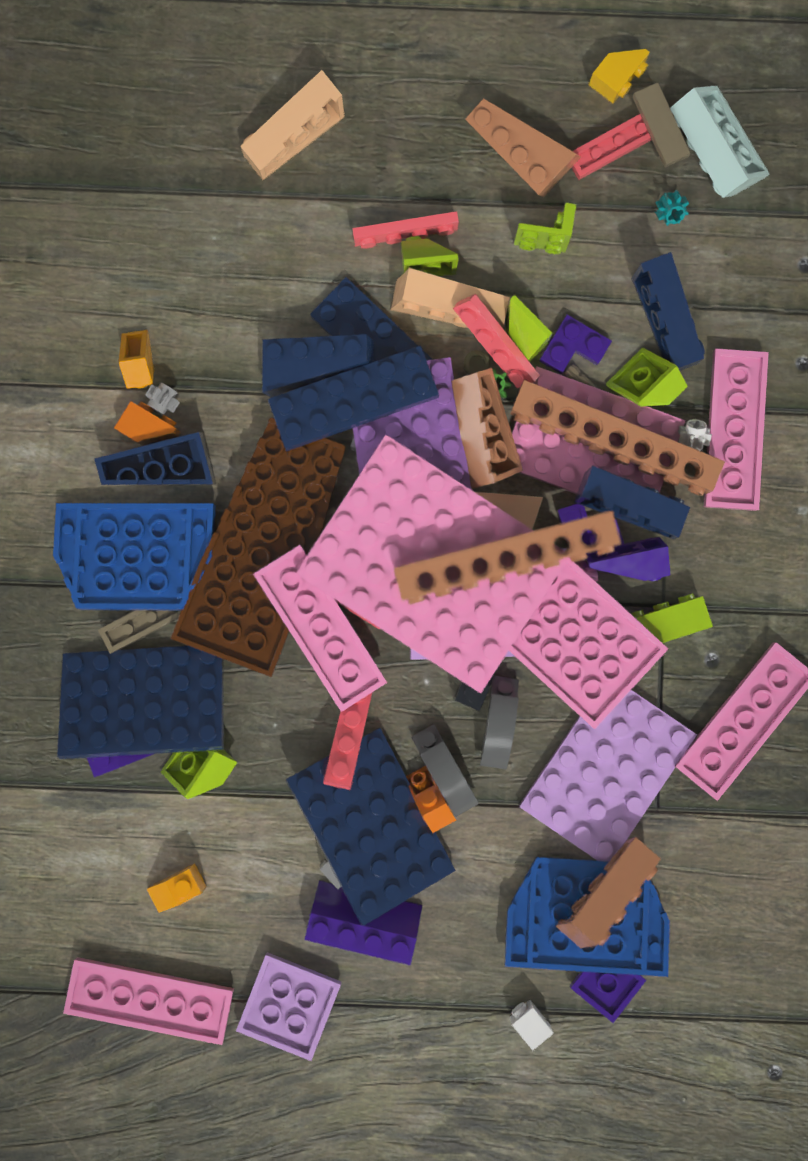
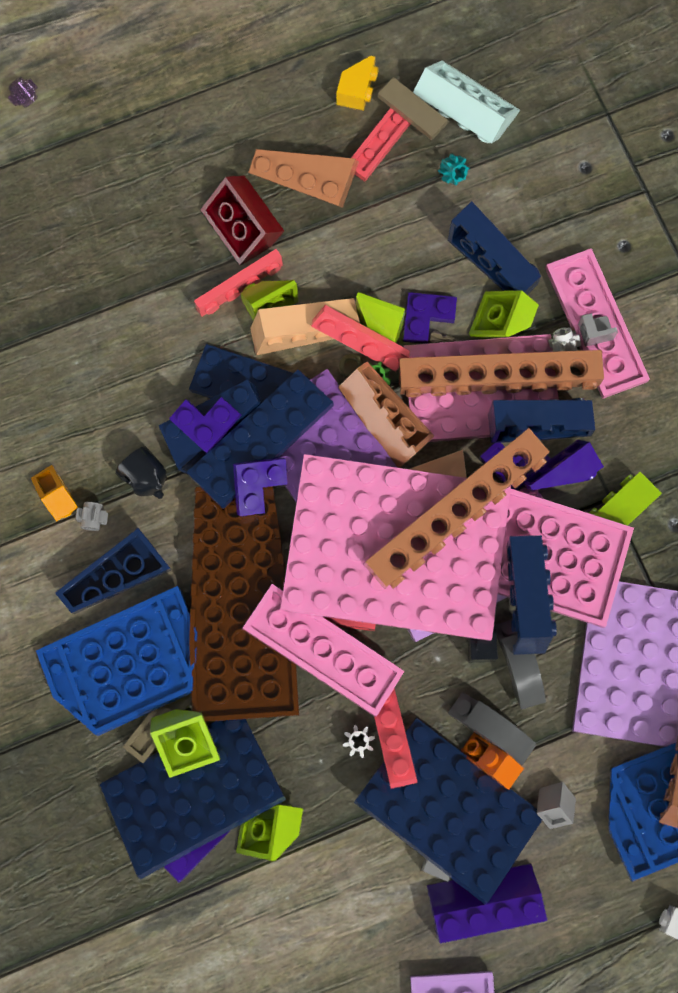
camera: 25 degrees left, 10 degrees down
orange slope [114,401,181,446] -> none
light orange slope [147,863,207,912] -> none
light nougat wedge [241,70,344,180] -> none
lime bracket [514,203,576,254] -> none
none -> black piece [115,446,167,499]
none -> lime slope [150,709,220,778]
none -> dark purple plate [169,397,242,453]
none -> dark red slope [200,175,284,265]
none -> dark purple plate [233,458,288,516]
none -> white gear [343,725,375,758]
none -> dark blue wedge [507,535,557,655]
none -> light grey panel [537,782,576,829]
none -> light grey panel [578,313,618,347]

